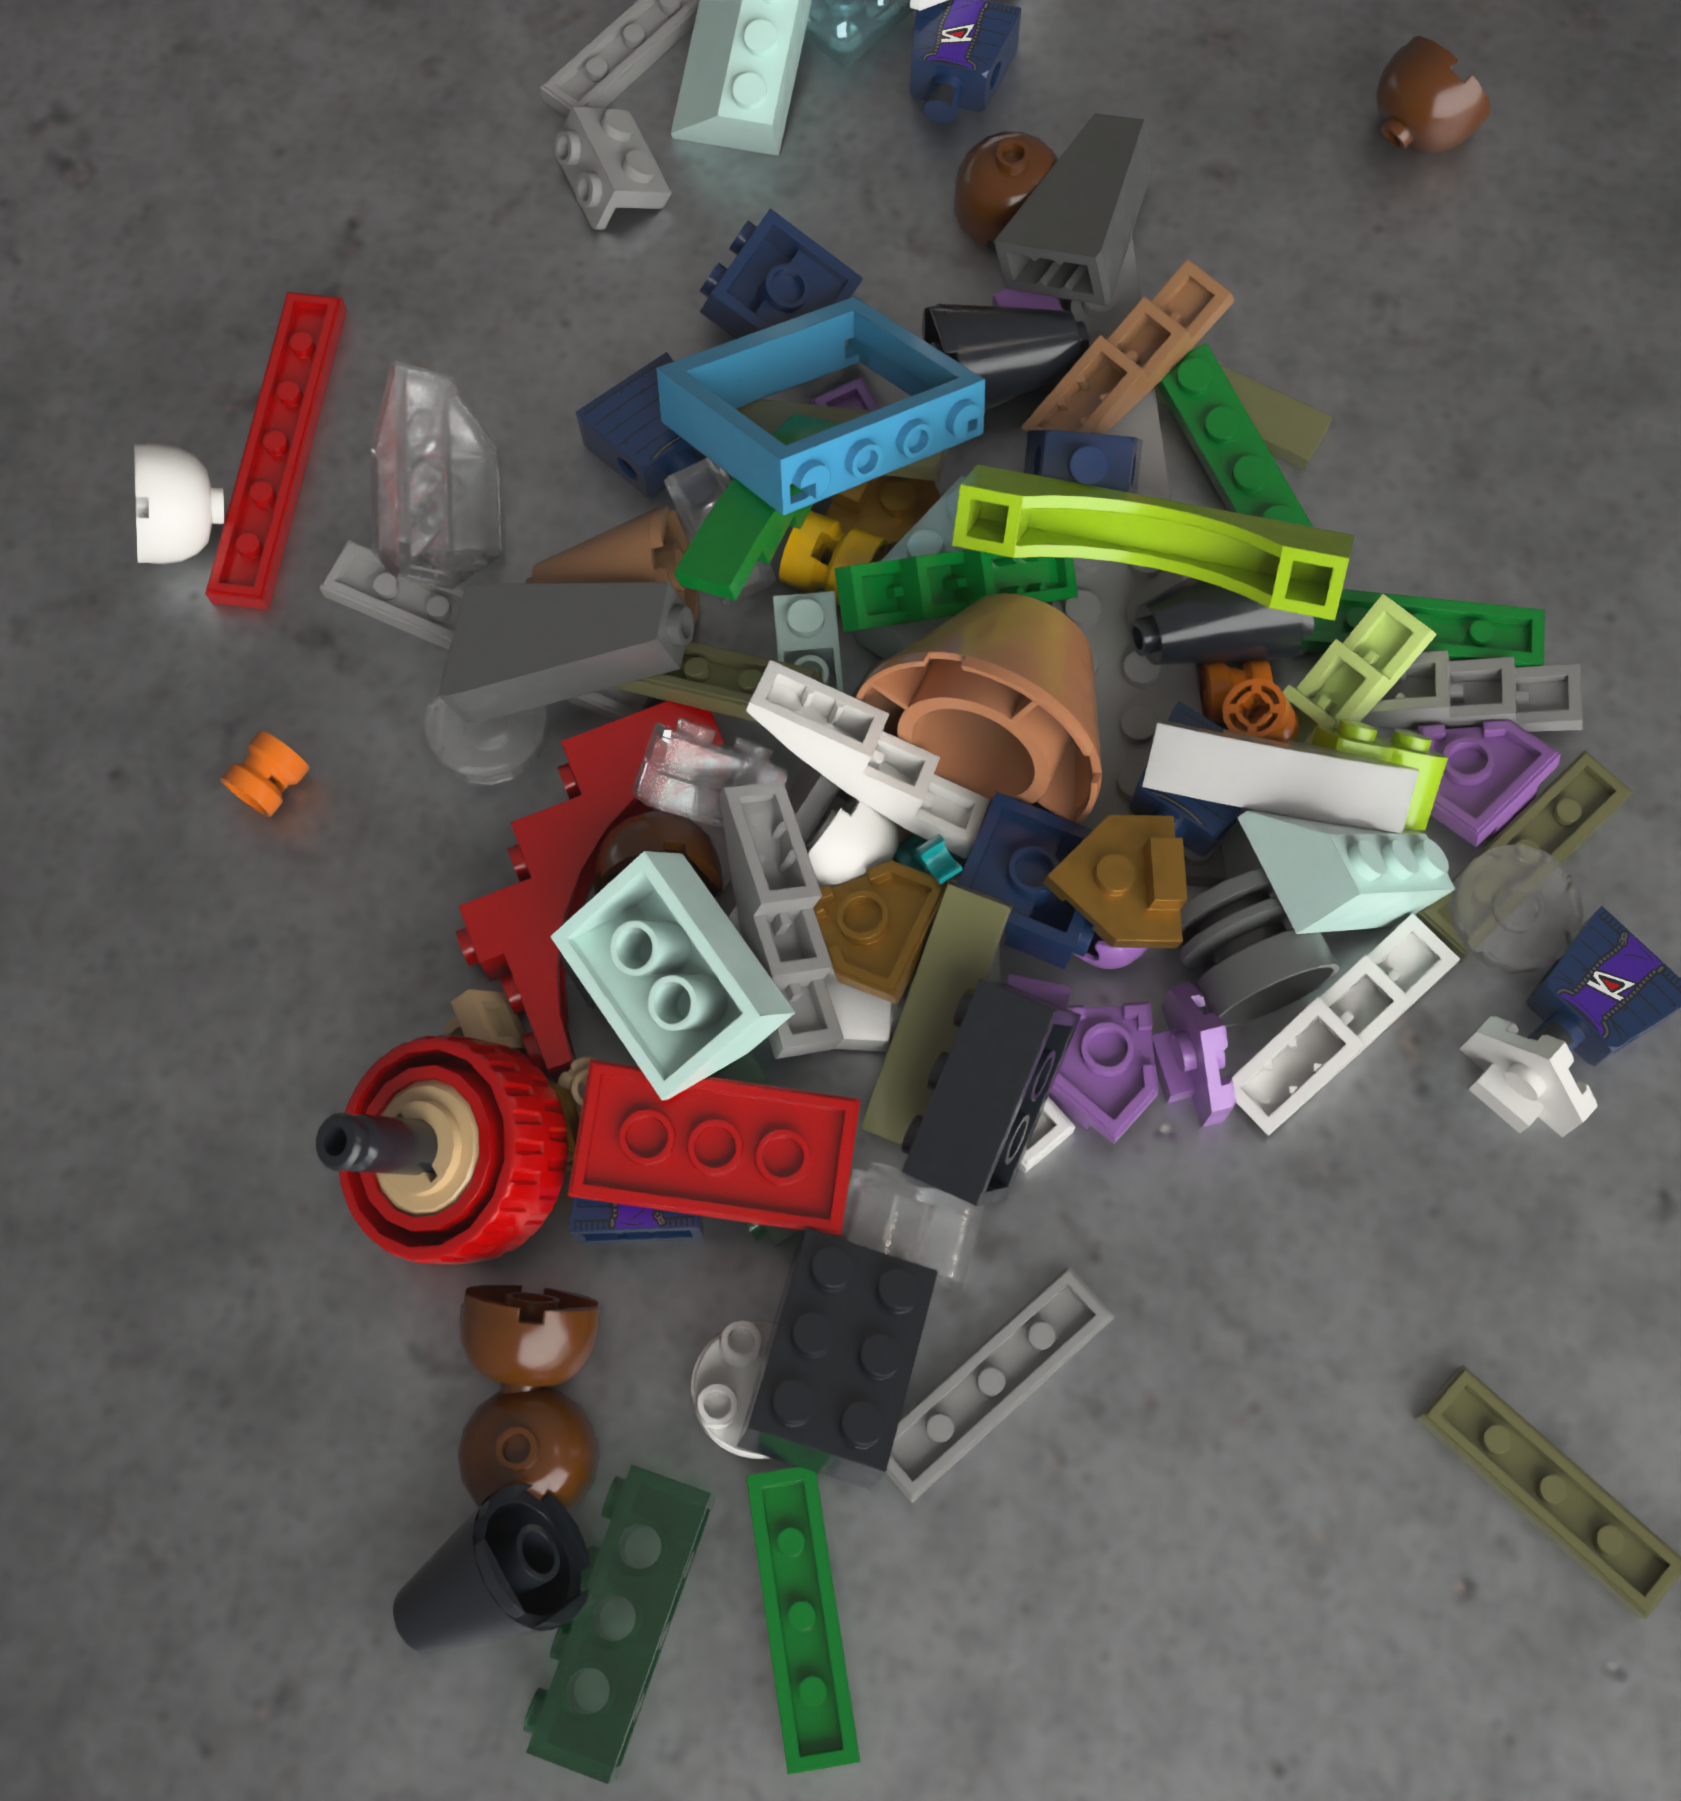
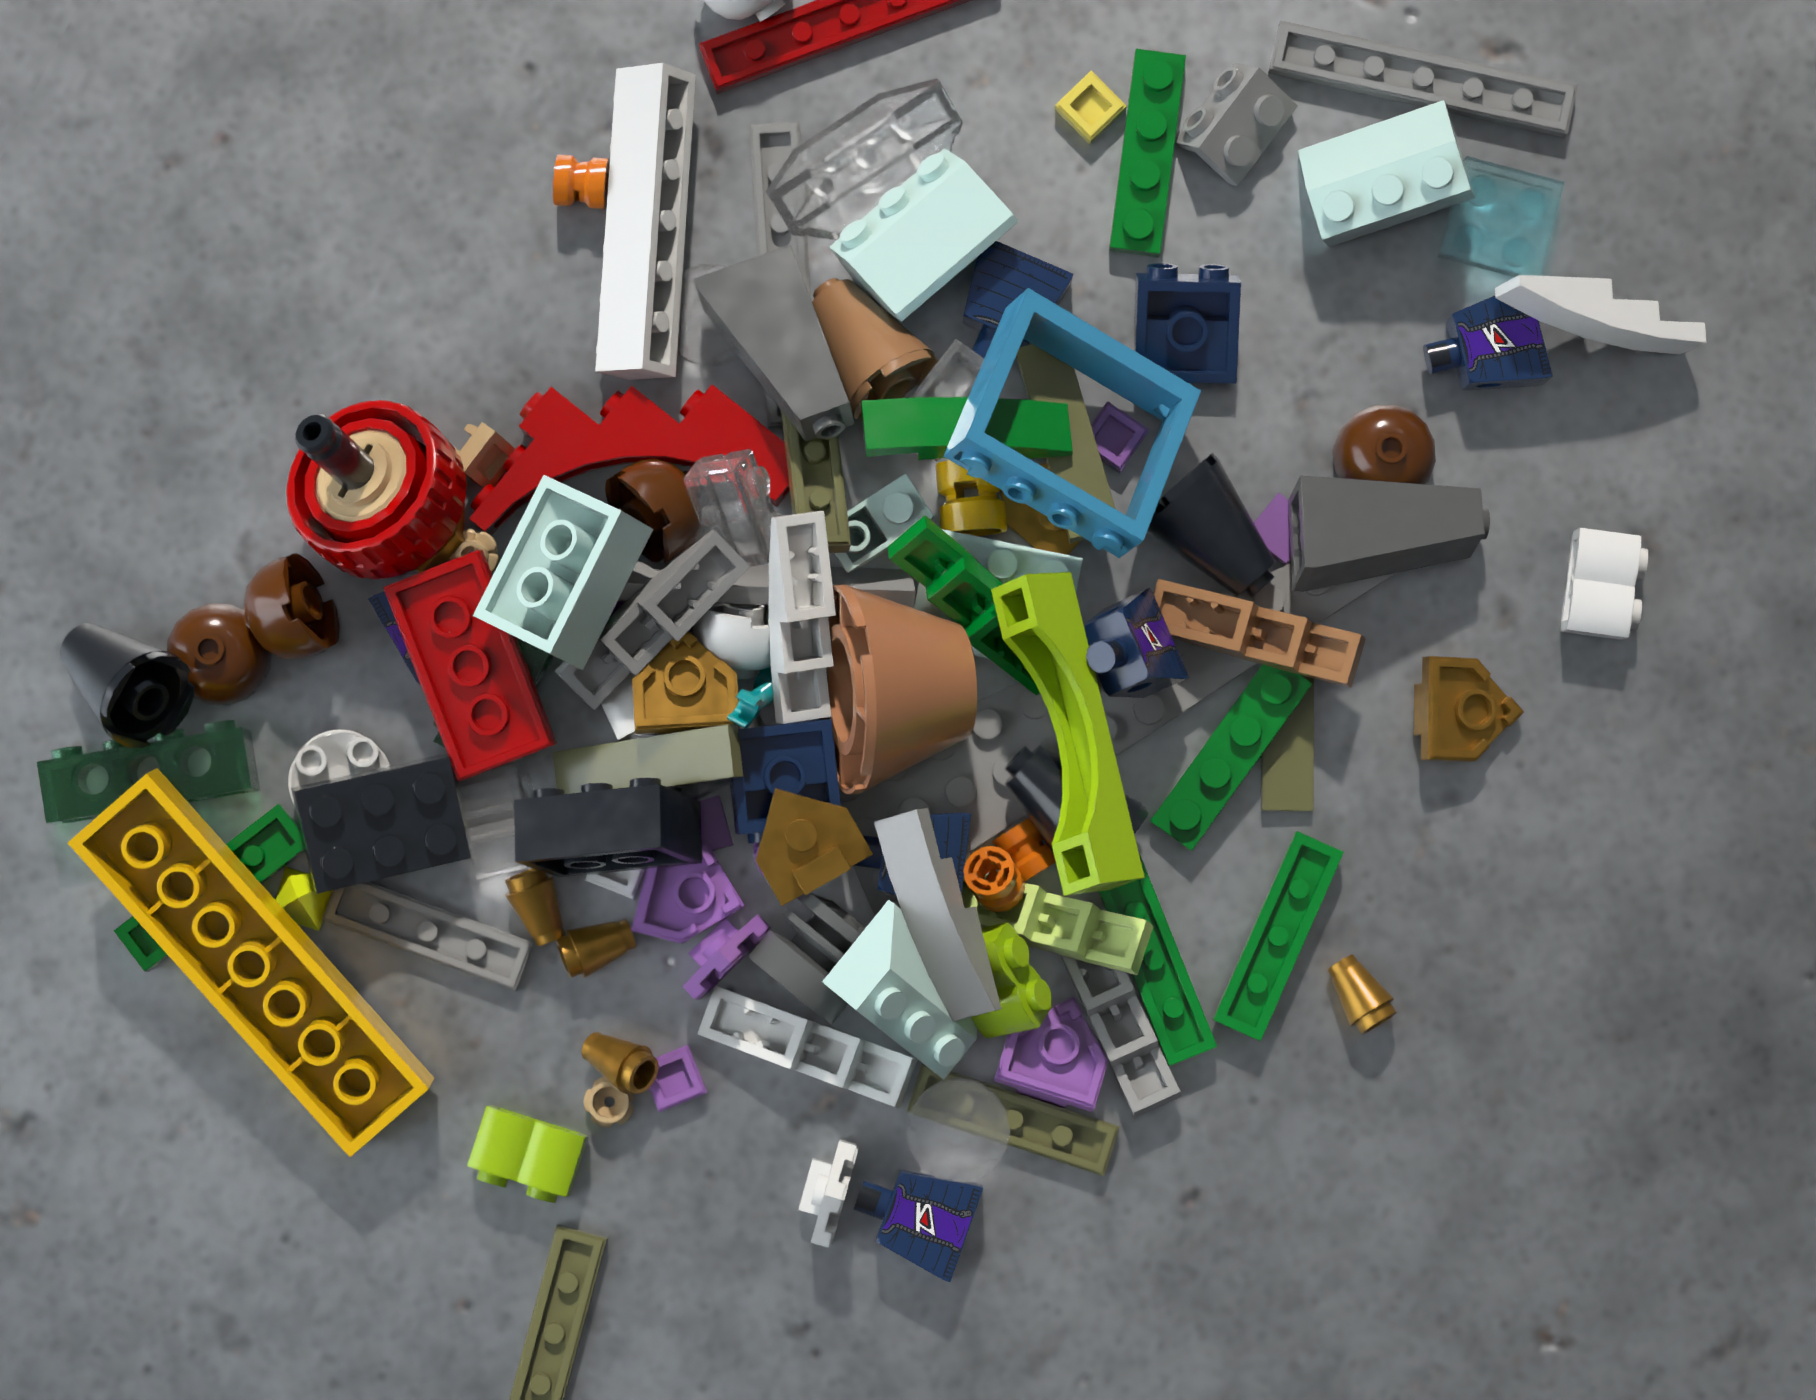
camera: 55 degrees right, 15 degrees up
reddish brown cylinder [1376,36,1491,153] -> none
none -> yellow brick [67,768,435,1157]
none -> neon yellow slope [275,867,333,931]
none -> lime brick [467,1105,589,1203]
none -> pearl gold cone [505,868,565,946]
none -> pearl gold cone [556,919,636,978]
none -> pearl gold cone [581,1032,659,1094]
none -> tan plate [584,1076,635,1128]
none -> white brick [595,63,696,380]
none -> medium lavender tile [649,1044,708,1112]
none -> light aqua slope [829,148,1019,322]
none -> light yellow tile [1054,70,1127,145]
none -> green plate [1109,49,1186,258]
none -> green plate [1212,831,1344,1041]
none -> pearl gold cone [1327,954,1397,1035]
none -> pearl gold plate [1413,656,1524,762]
none -> white brick [1561,528,1648,640]

